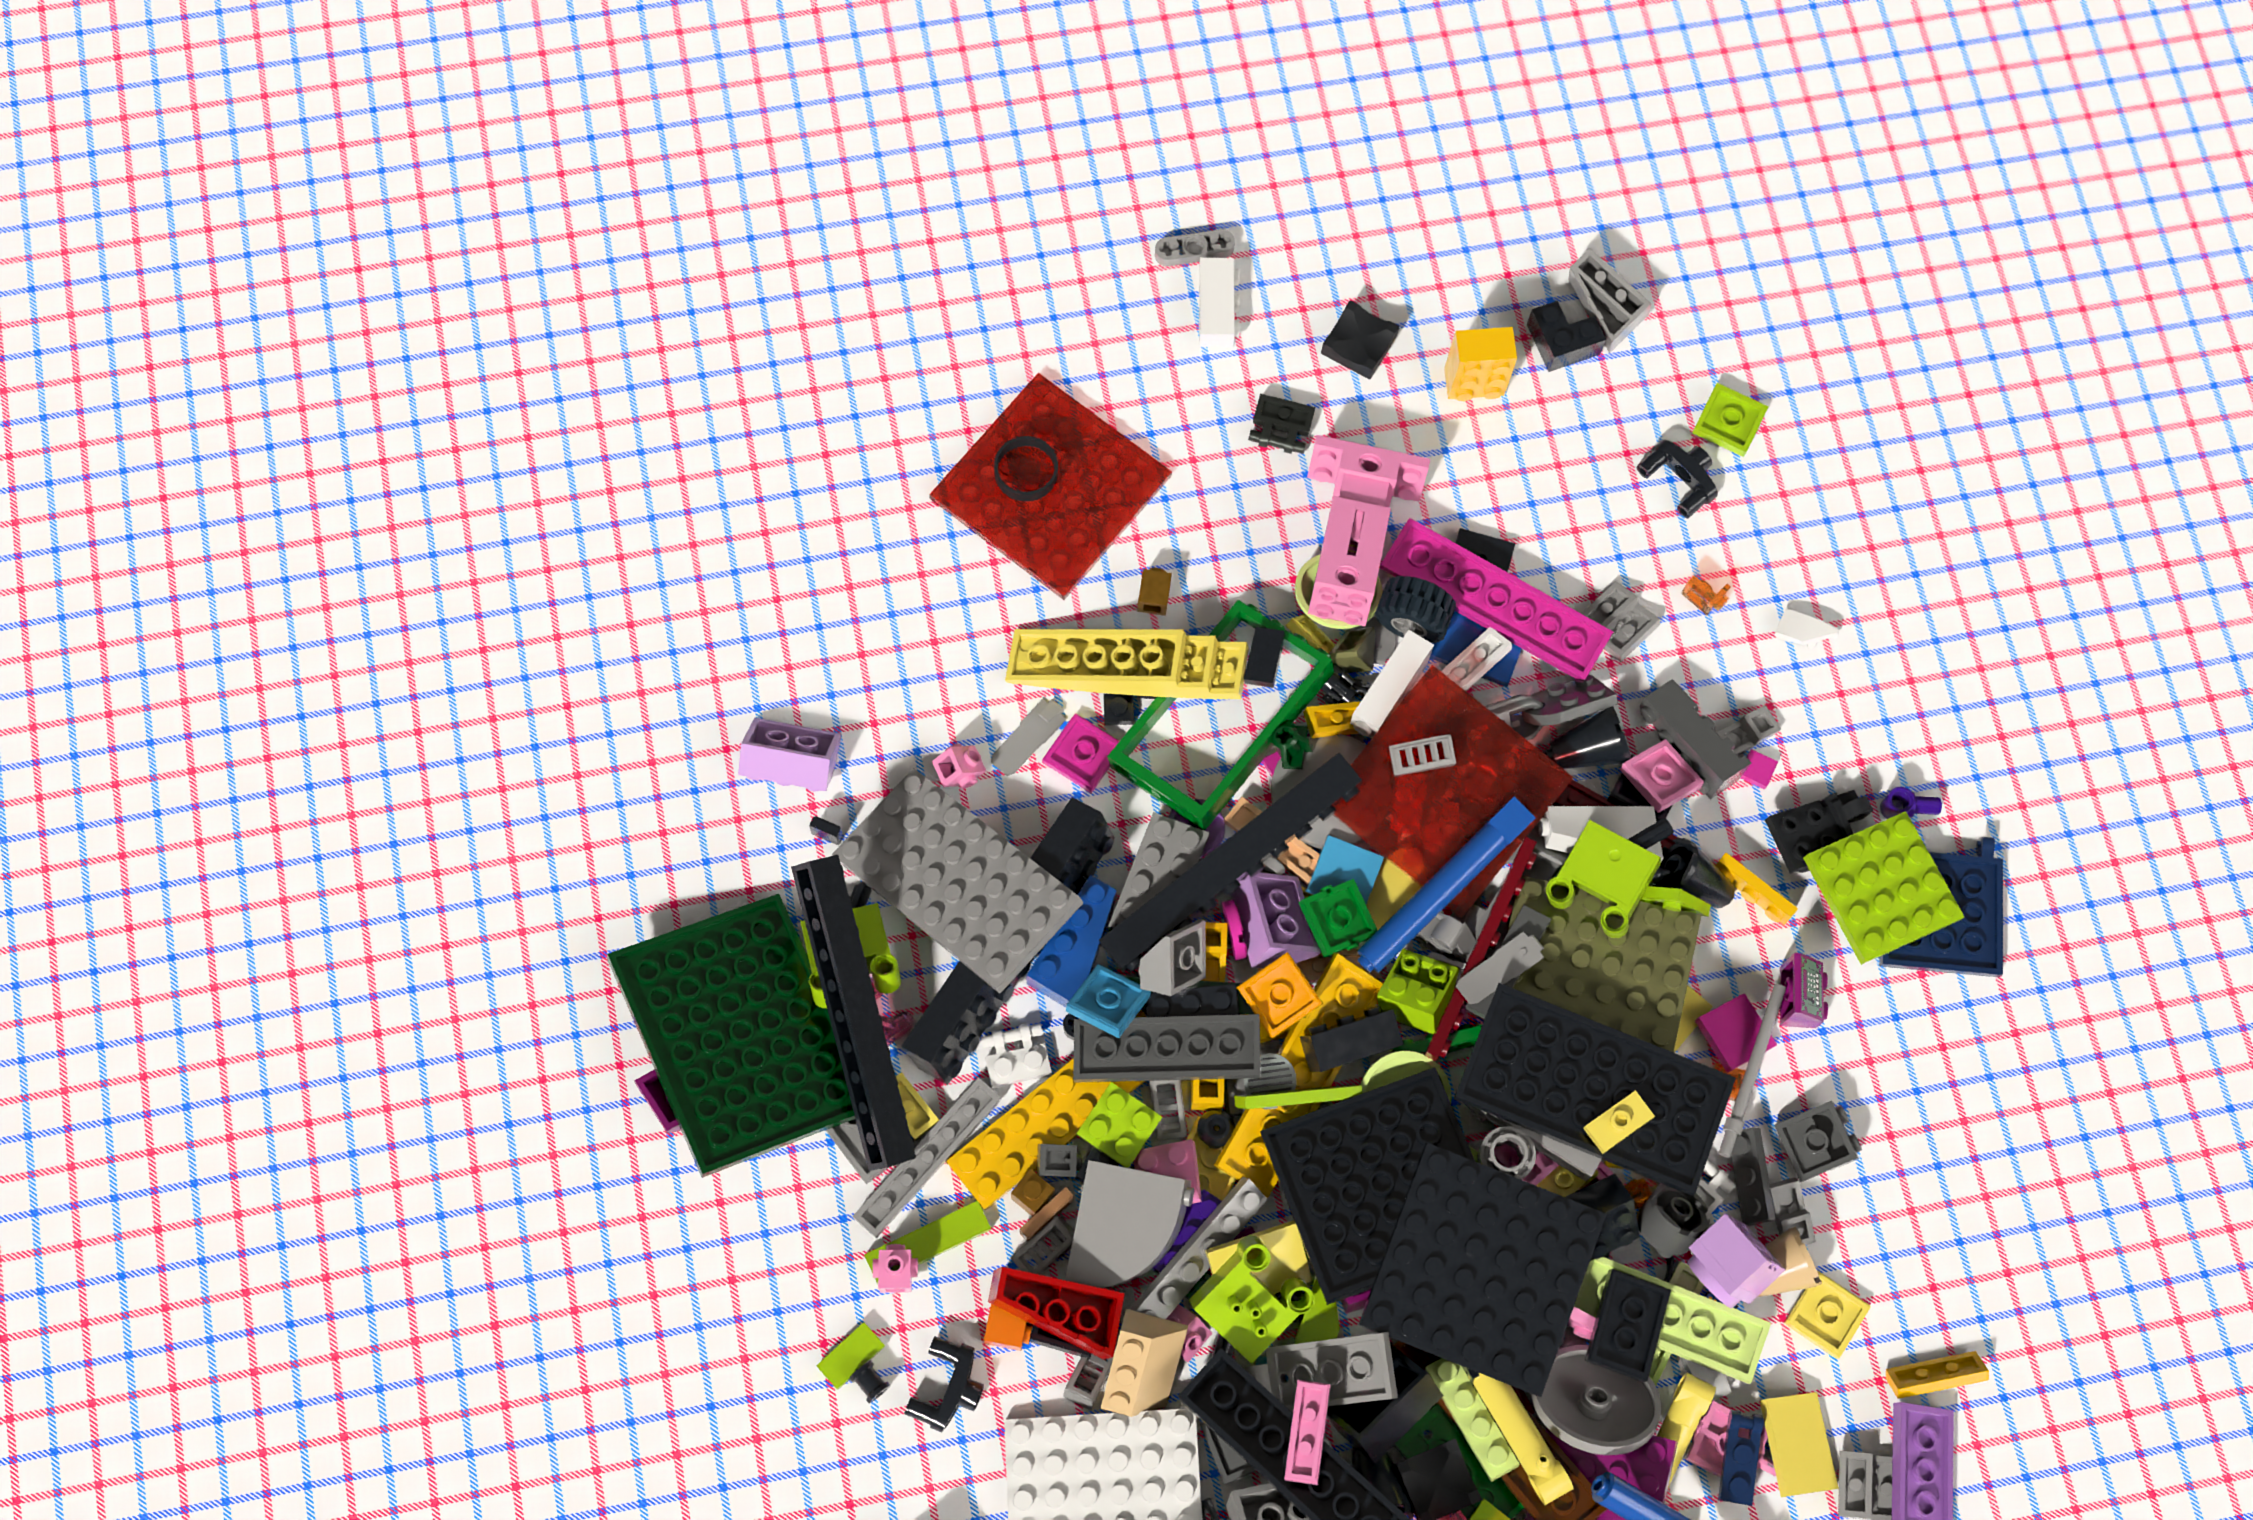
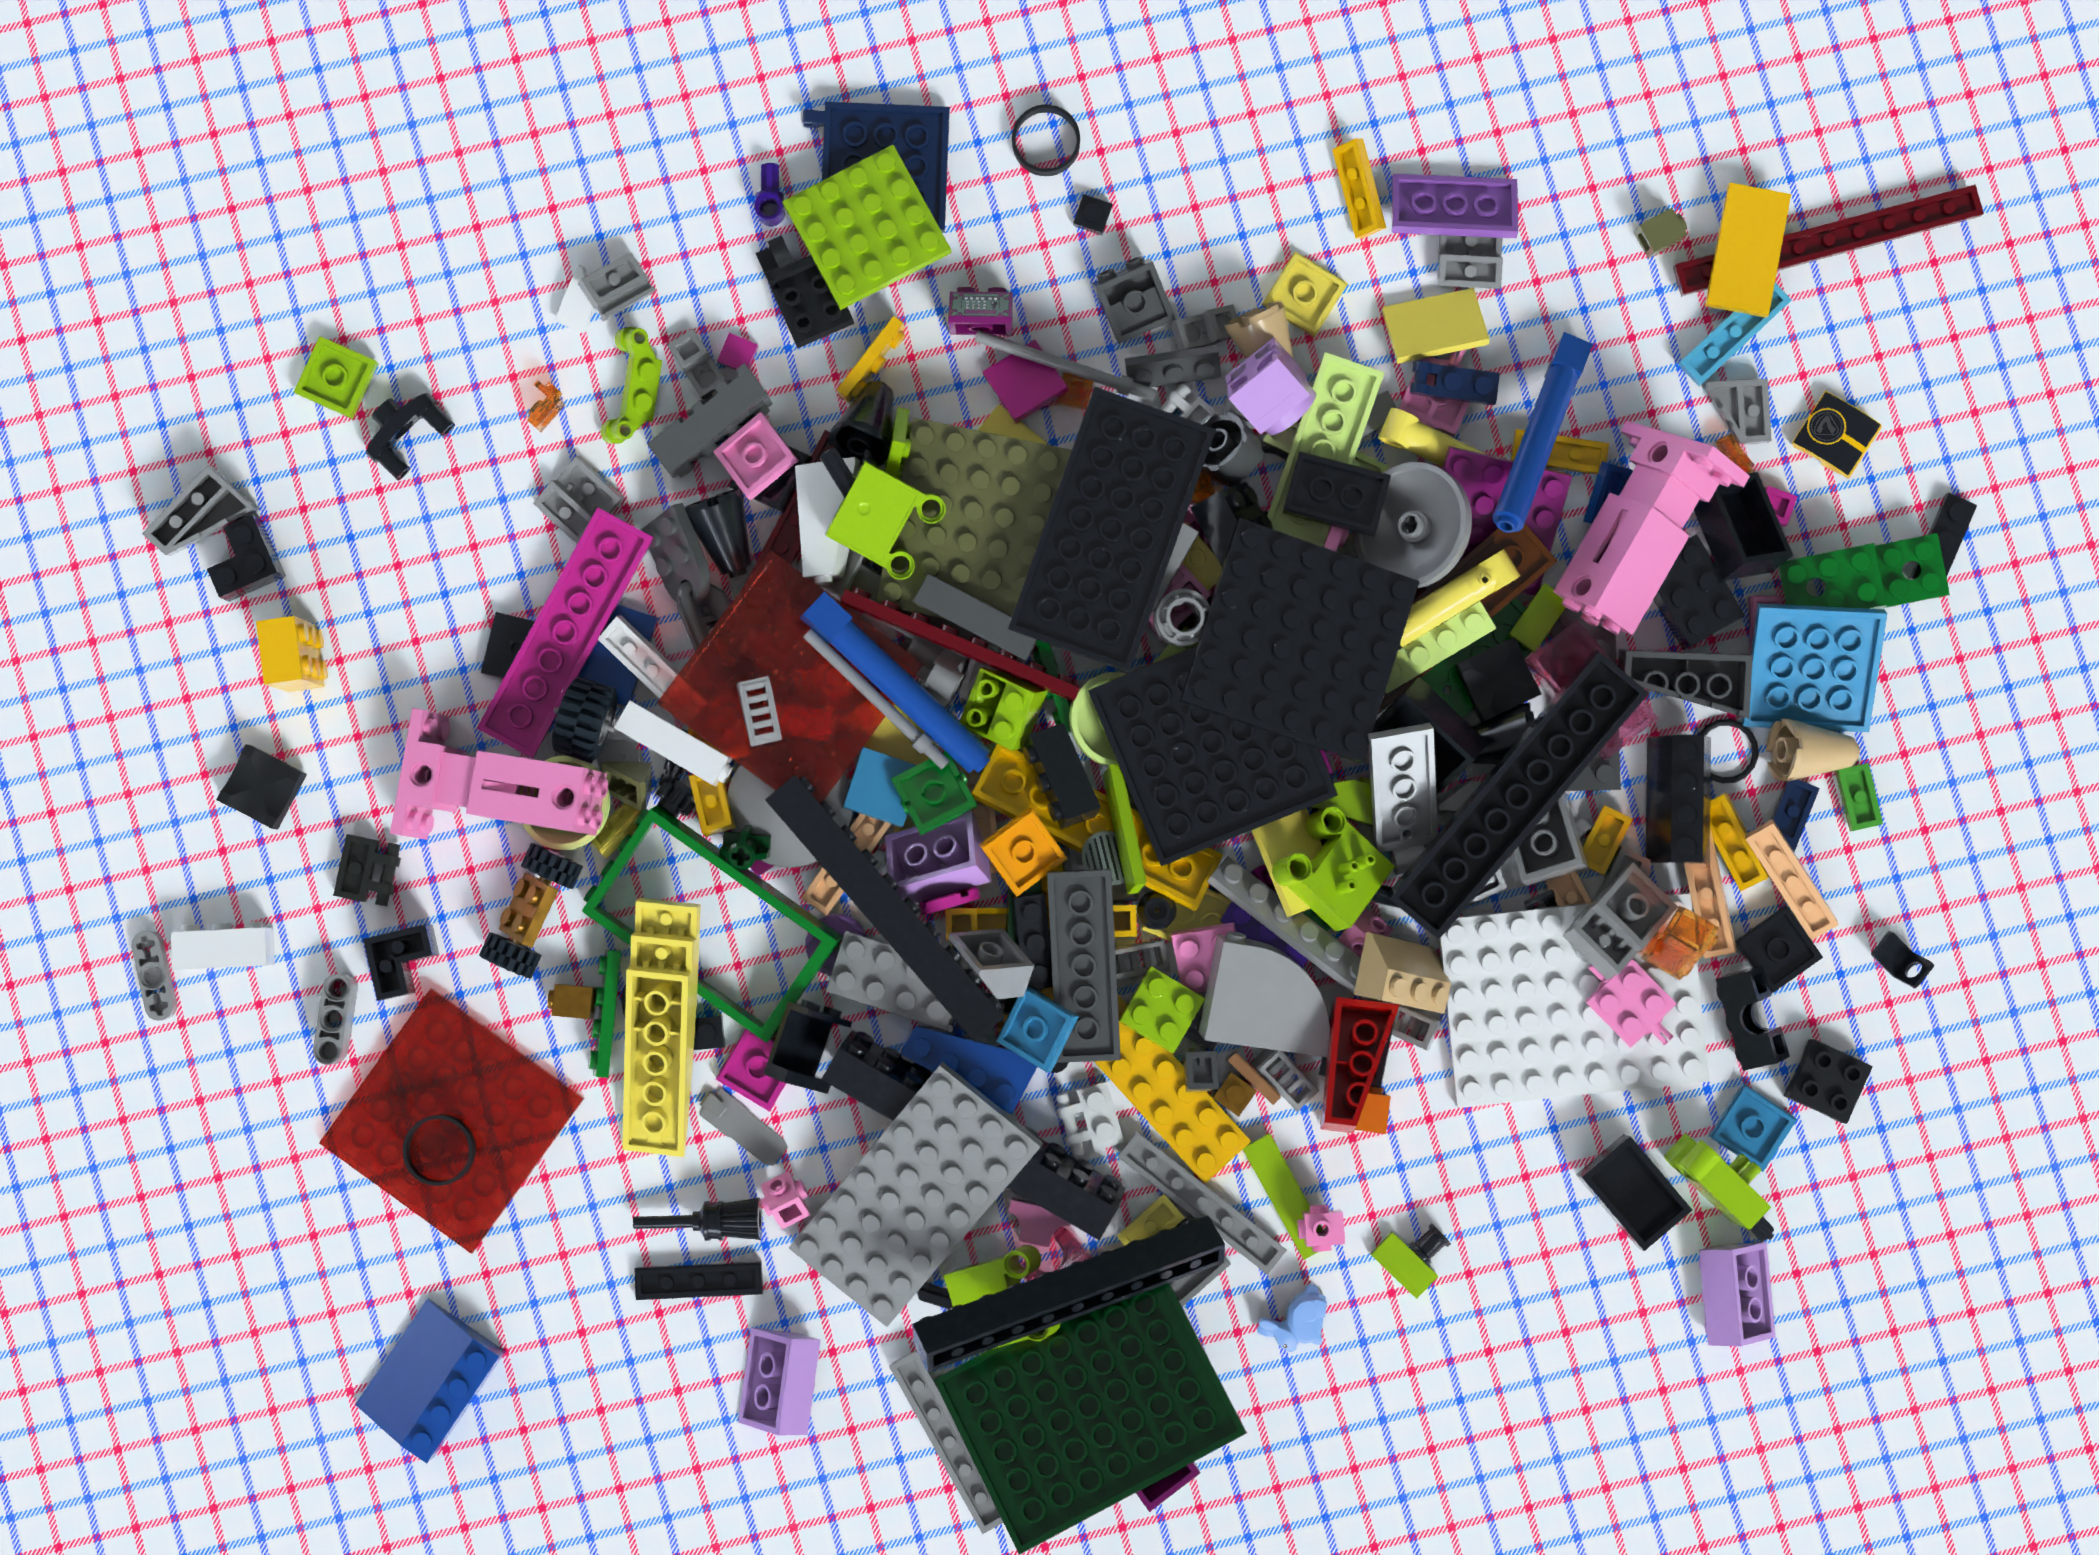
camera: 85 degrees left, 15 degrees up
black tile [809,816,843,846] -> none
black connector [904,1336,984,1433] -> none
black tile [1244,627,1285,688] -> none
bright pink tile [1284,1380,1331,1485] -> none
light grey piece [1456,931,1544,1004] -> none
light yellow plate [1583,1090,1655,1154] -> none
none -> light grey beam [313,973,358,1065]
none -> blue slope [355,1298,506,1464]
none -> black brick [363,924,440,1001]
none -> plate [479,843,583,979]
none -> light grey plate [578,252,656,322]
none -> green plate [588,949,621,1078]
none -> lime plate [600,327,662,444]
none -> black piece [633,1197,763,1241]
none -> black tile [634,1261,763,1300]
none -> black panel [763,999,852,1094]
none -> light grey bar [803,628,950,770]
none -> light grey plate [889,1349,1003,1535]
none -> bright pink brick [1008,1197,1071,1248]
none -> black tyre [1012,104,1080,176]
none -> black plate [1073,194,1113,236]
none -> light blue animal [1257,1283,1327,1352]

